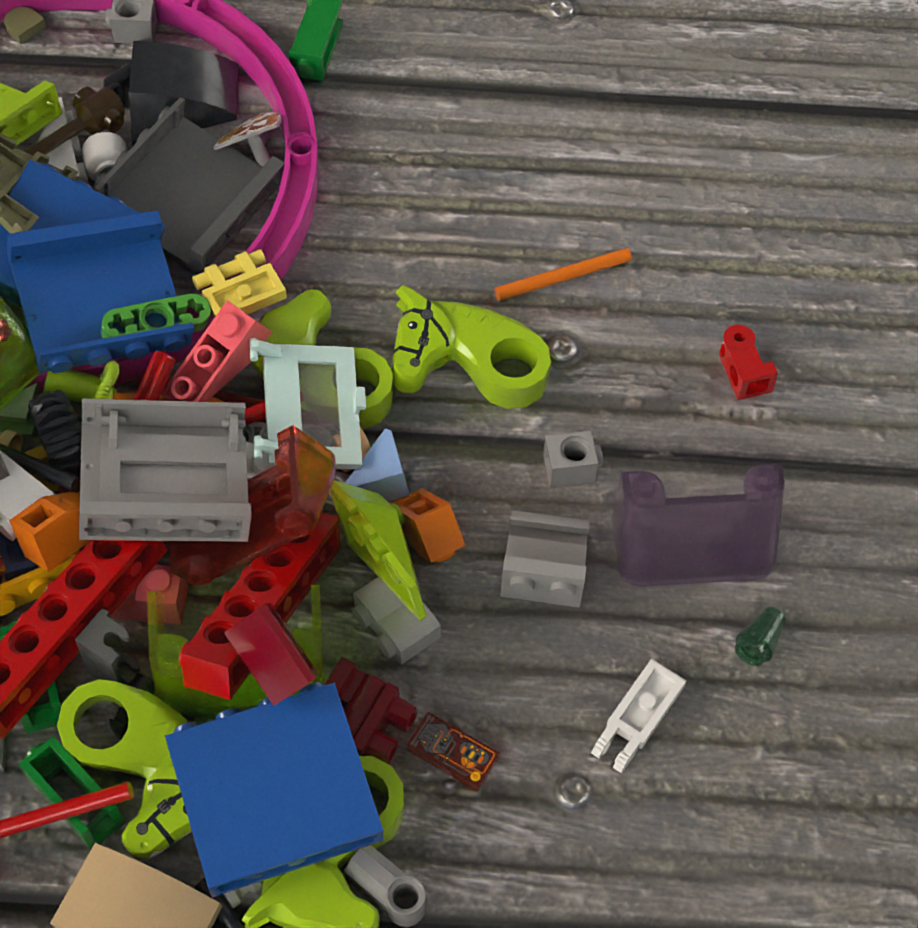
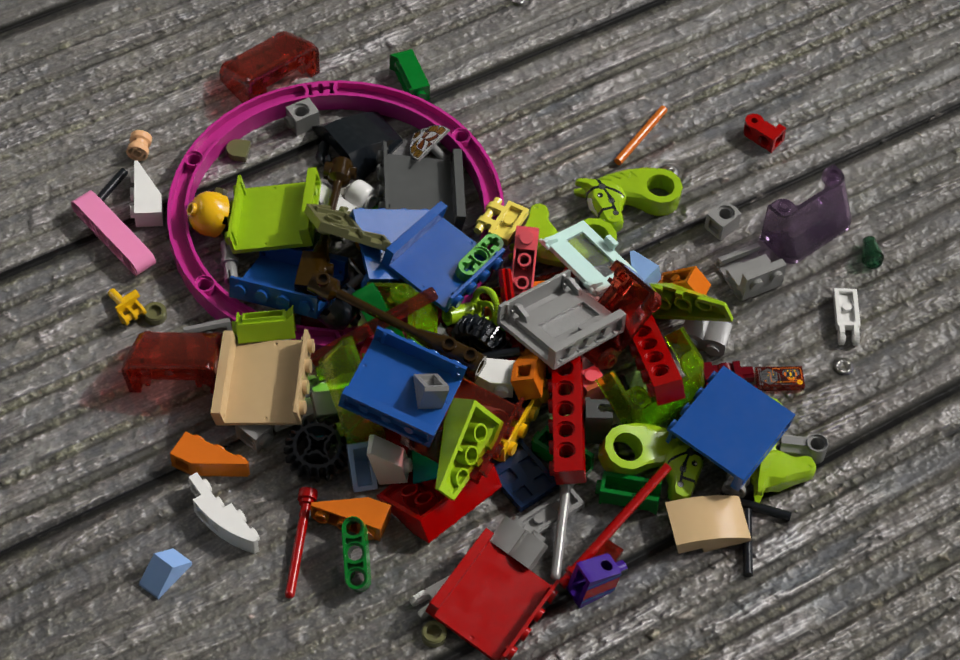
camera: 35 degrees left, 5 degrees down
dark red slope [224,602,319,706] -> none

